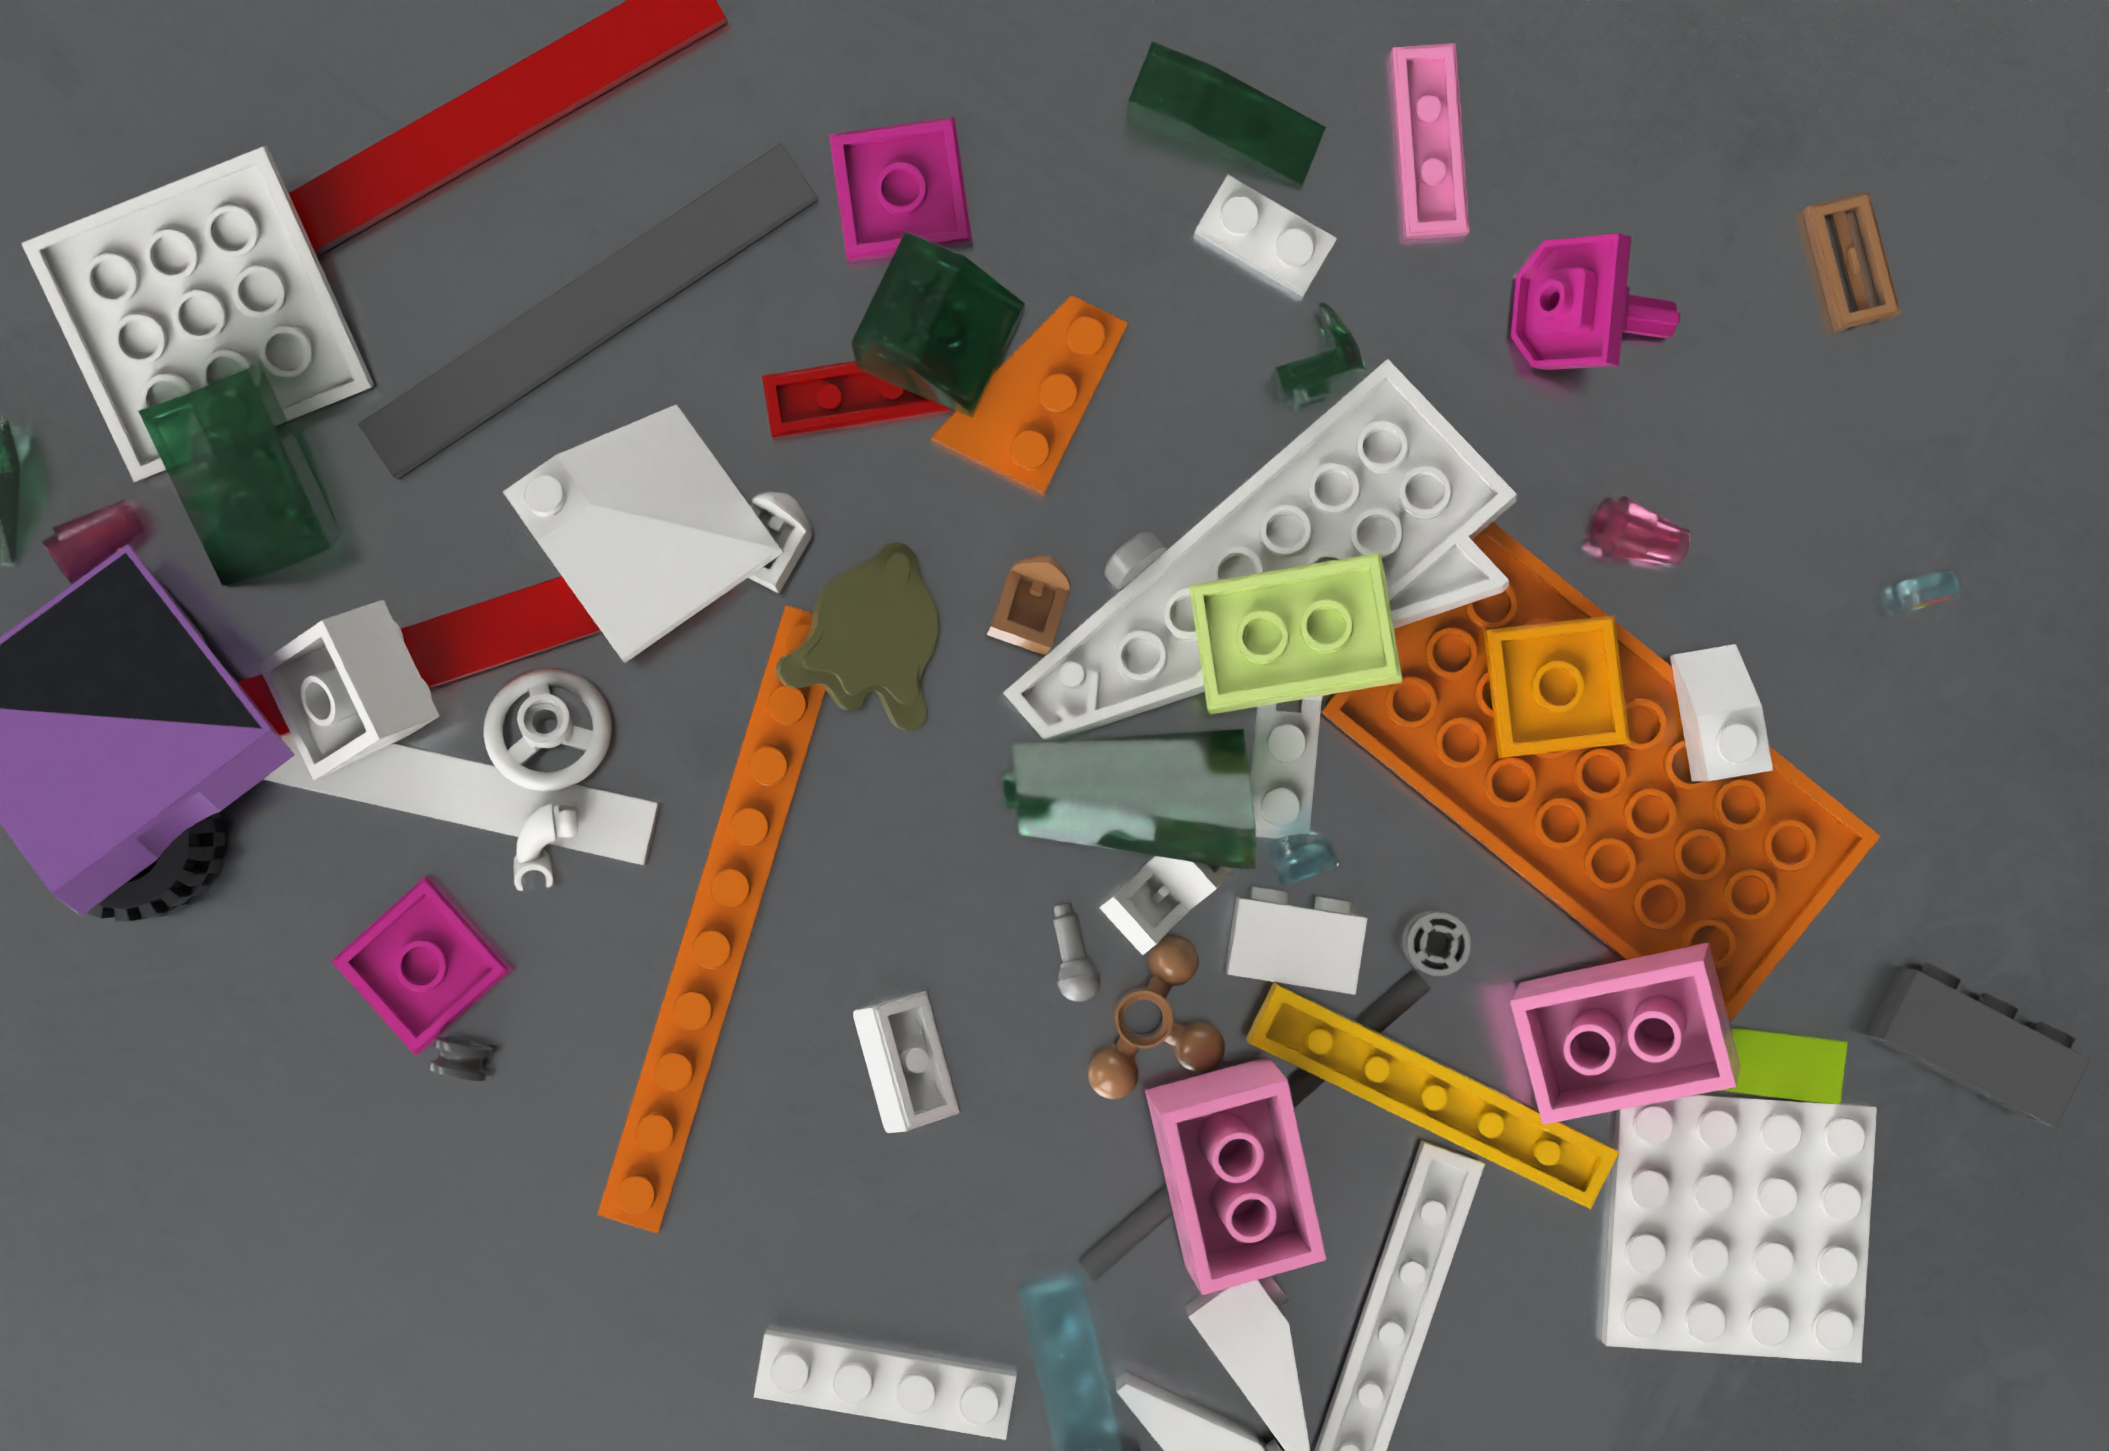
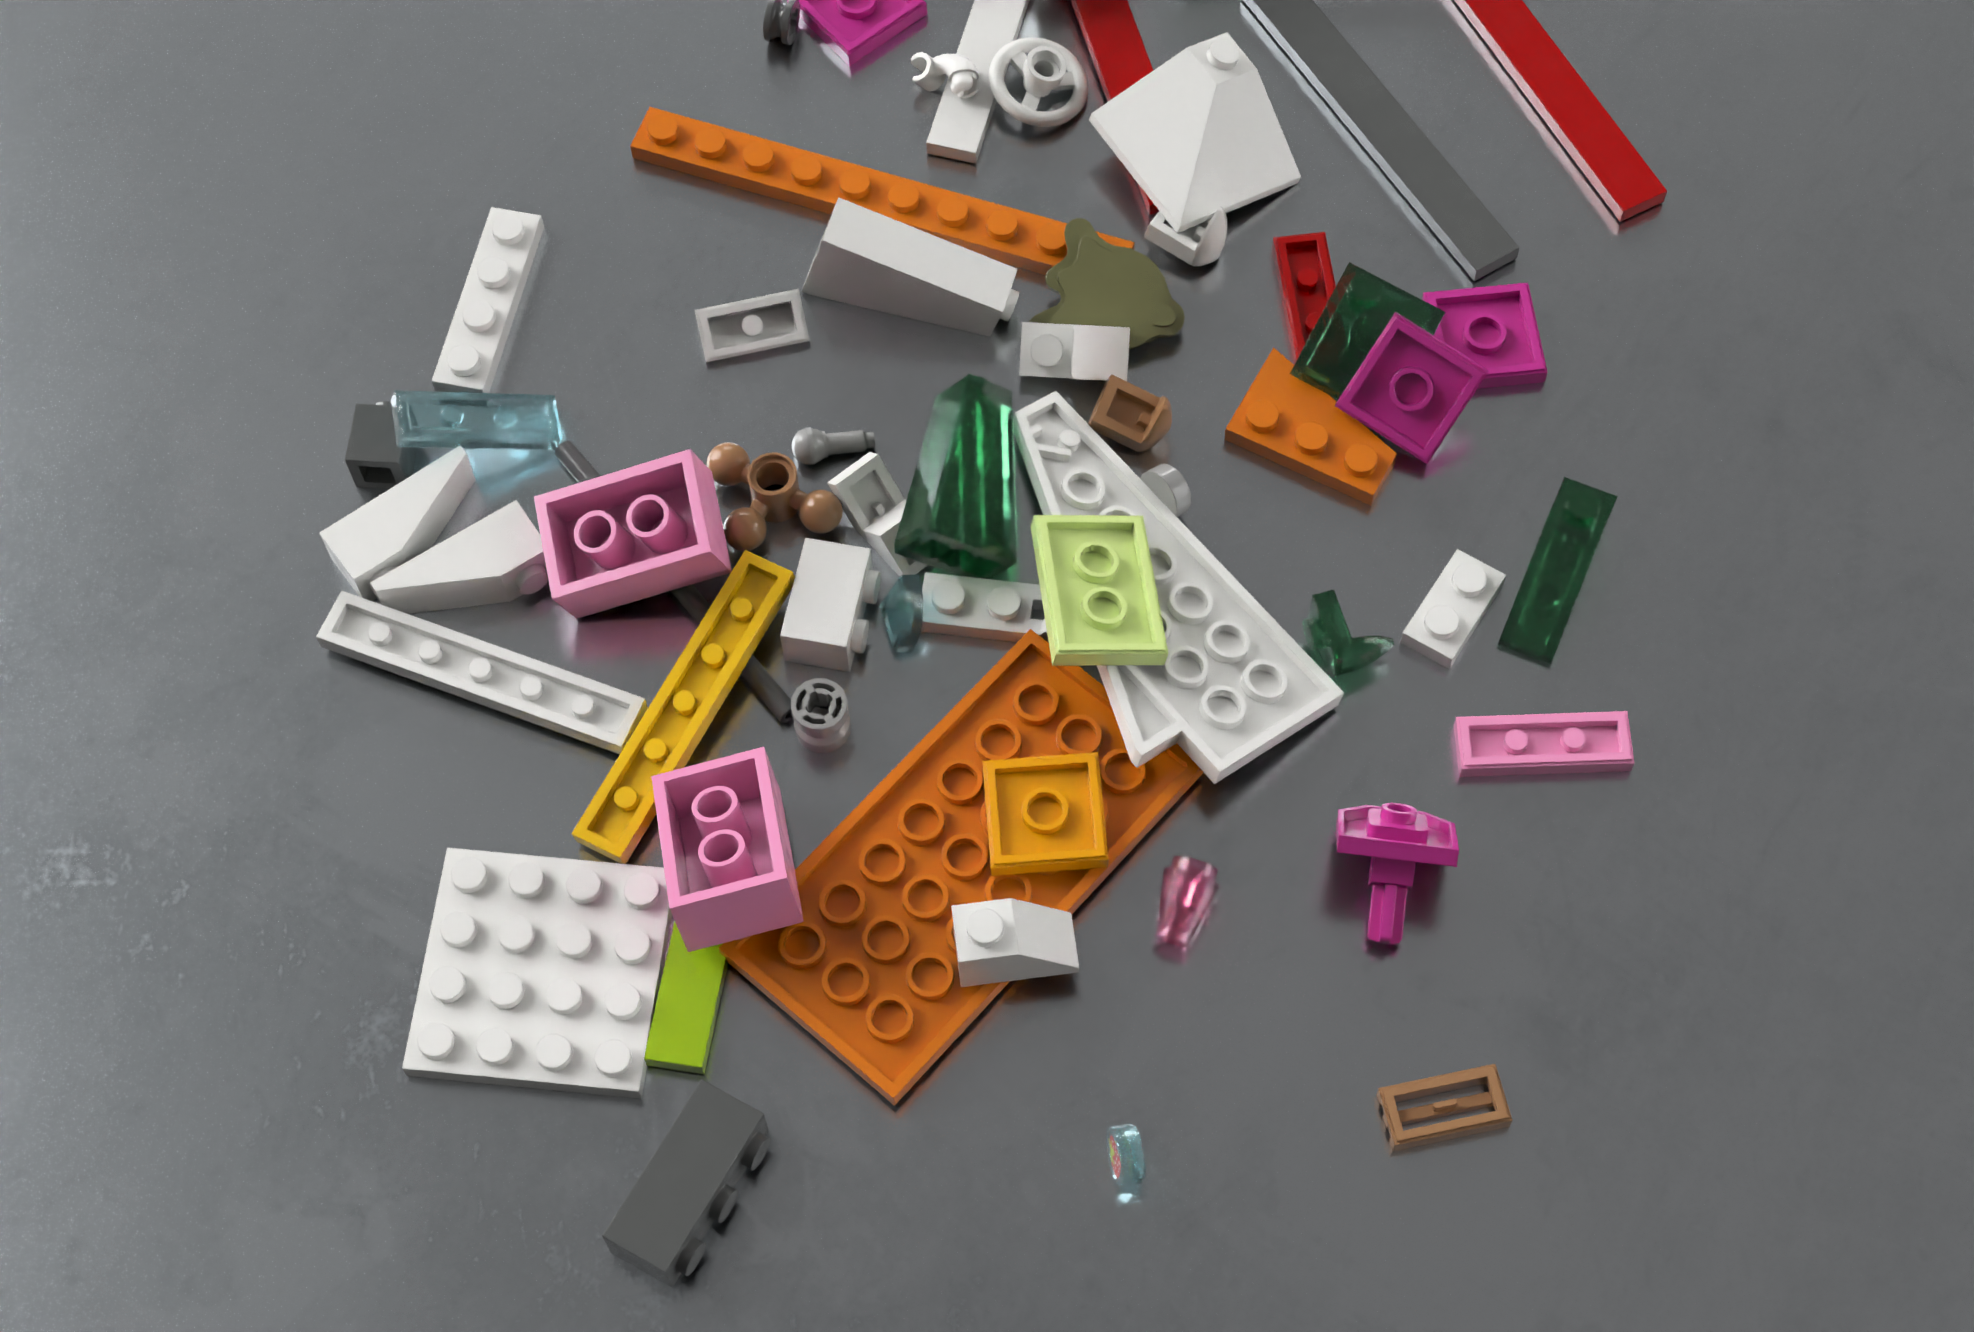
camera: 95 degrees right, 25 degrees down
none -> white slope [801,197,1020,337]
none -> white slope [1019,322,1130,381]
none -> dark pink tile [1335,312,1488,464]

